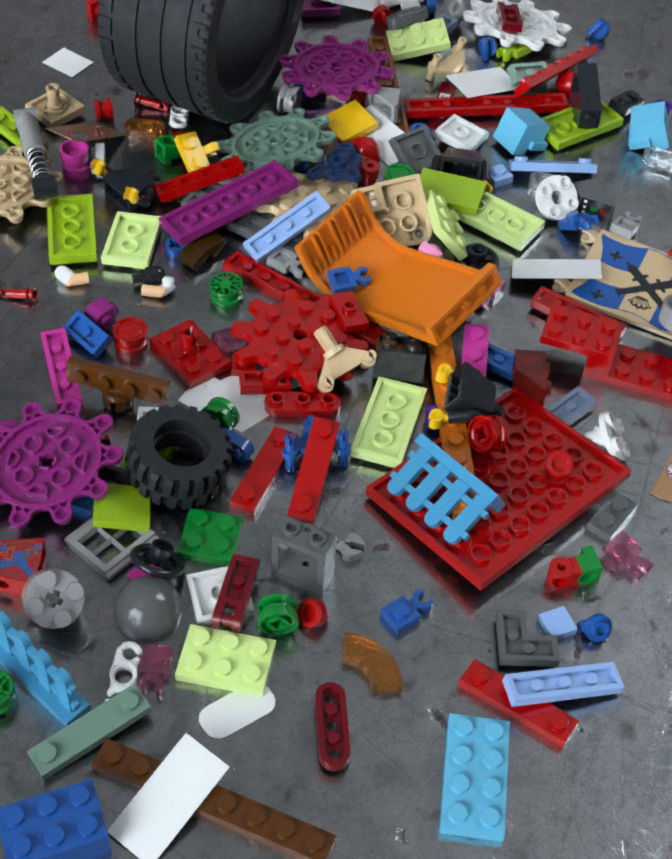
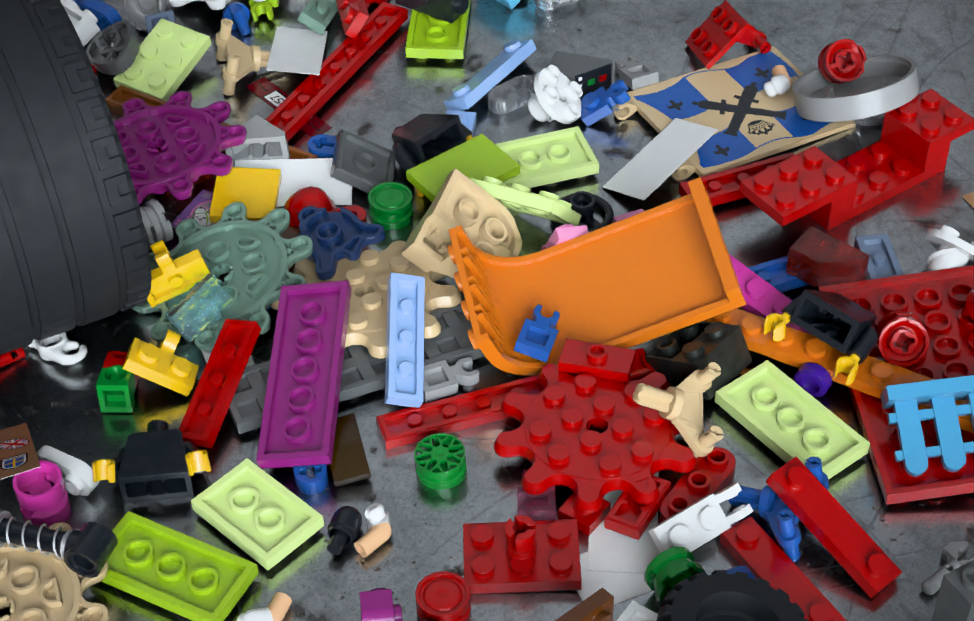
camera: 50 degrees left, 5 degrees down
clear orange beam [125,118,165,140] -> none
white tile [433,114,489,151] -> none
medium azure plate [493,107,550,155] -> none
none -> yellow plate [147,240,213,308]
none -> clear light blue hips [166,273,233,342]
none -> white hinge [648,482,753,553]

